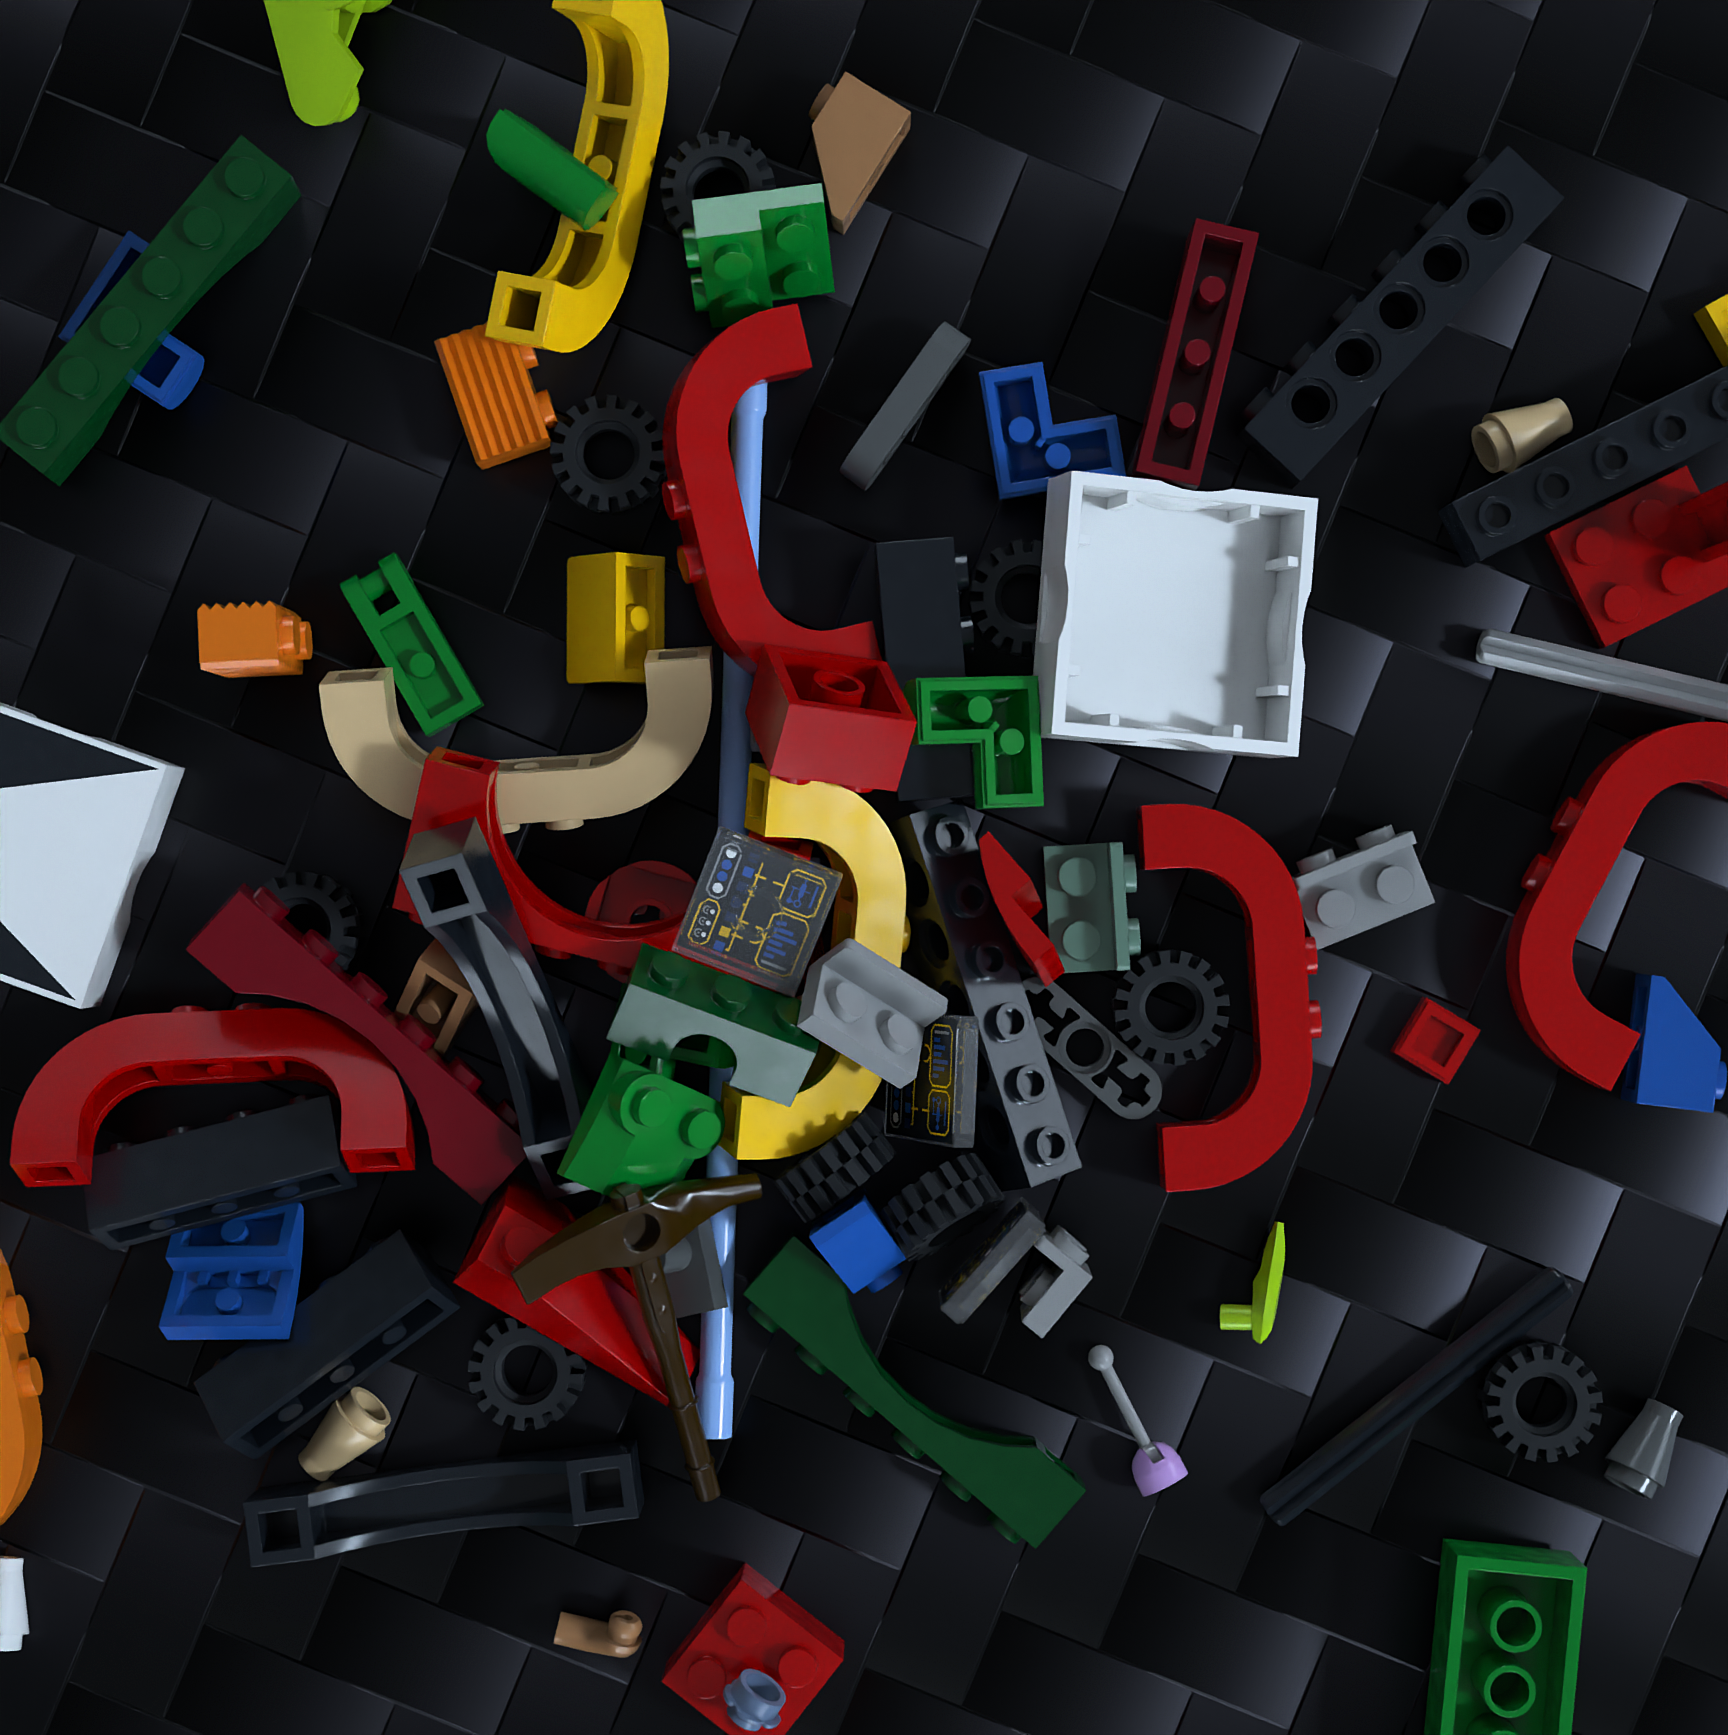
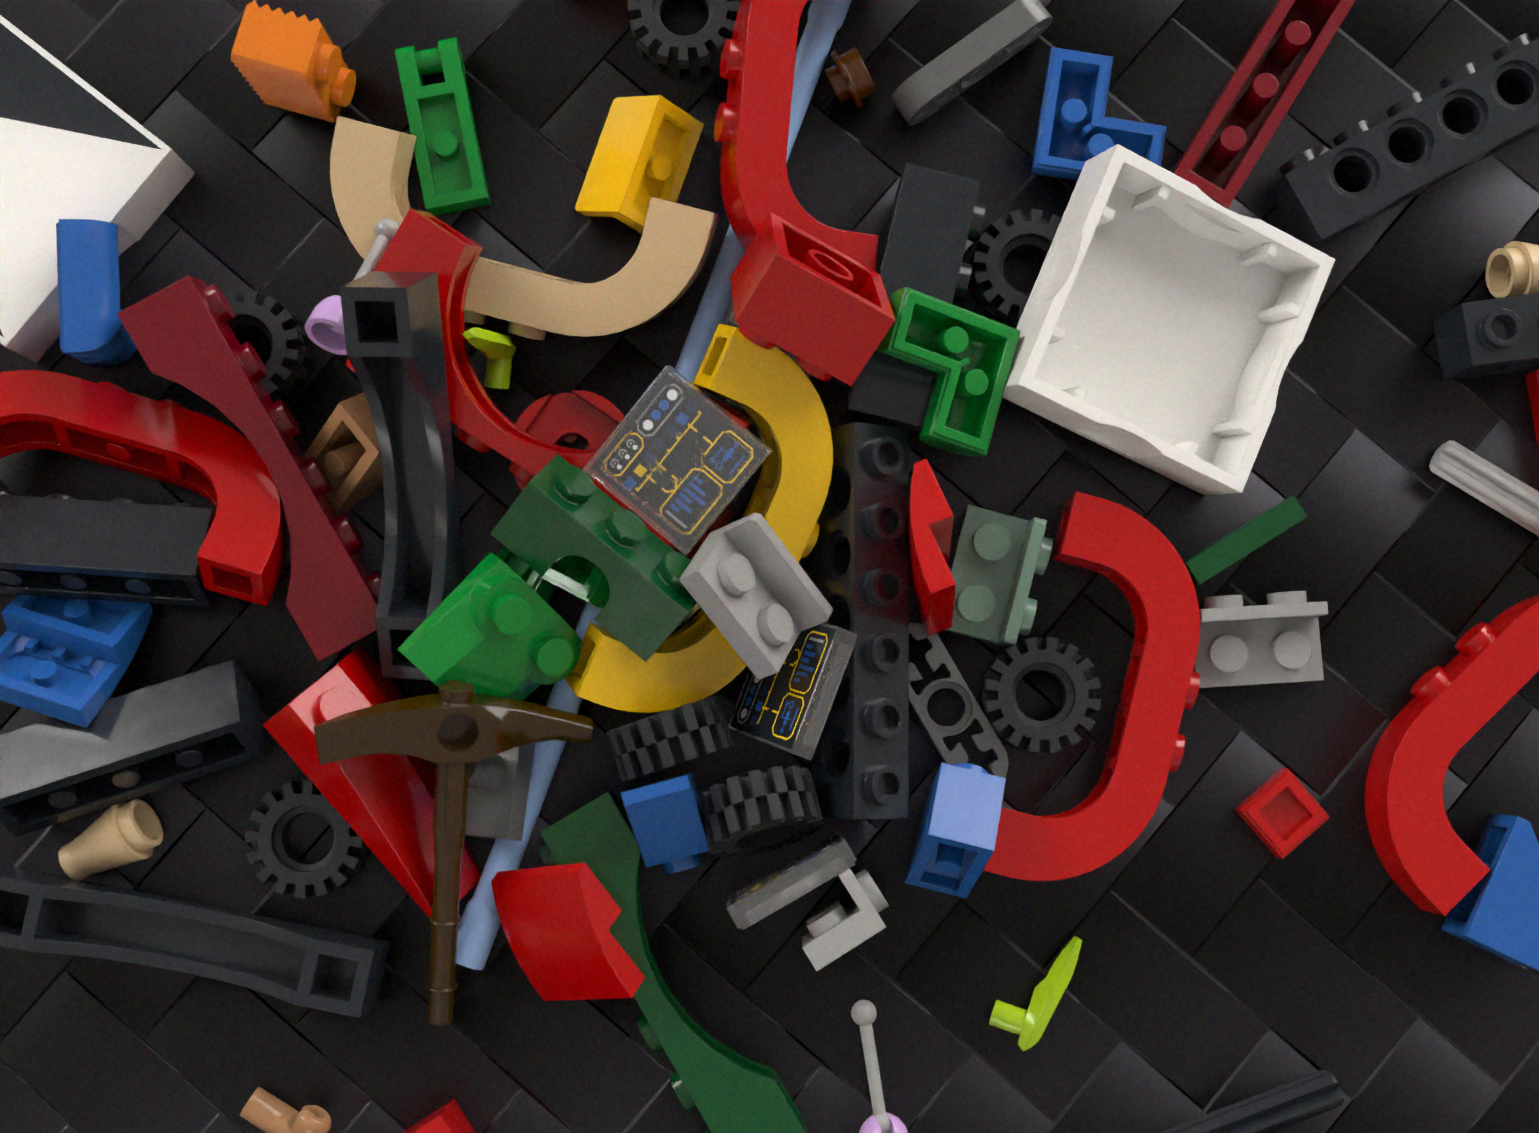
camera: 20 degrees right, 5 degrees down
none -> blue brick [56,219,137,368]
none -> lavender hinge [305,218,400,355]
none -> lime bar [462,327,516,389]
none -> red slope [491,862,645,1001]
none -> reddish brown plate [824,47,877,108]
none -> slope [904,762,1006,899]
none -> dark green tile [1183,495,1308,587]

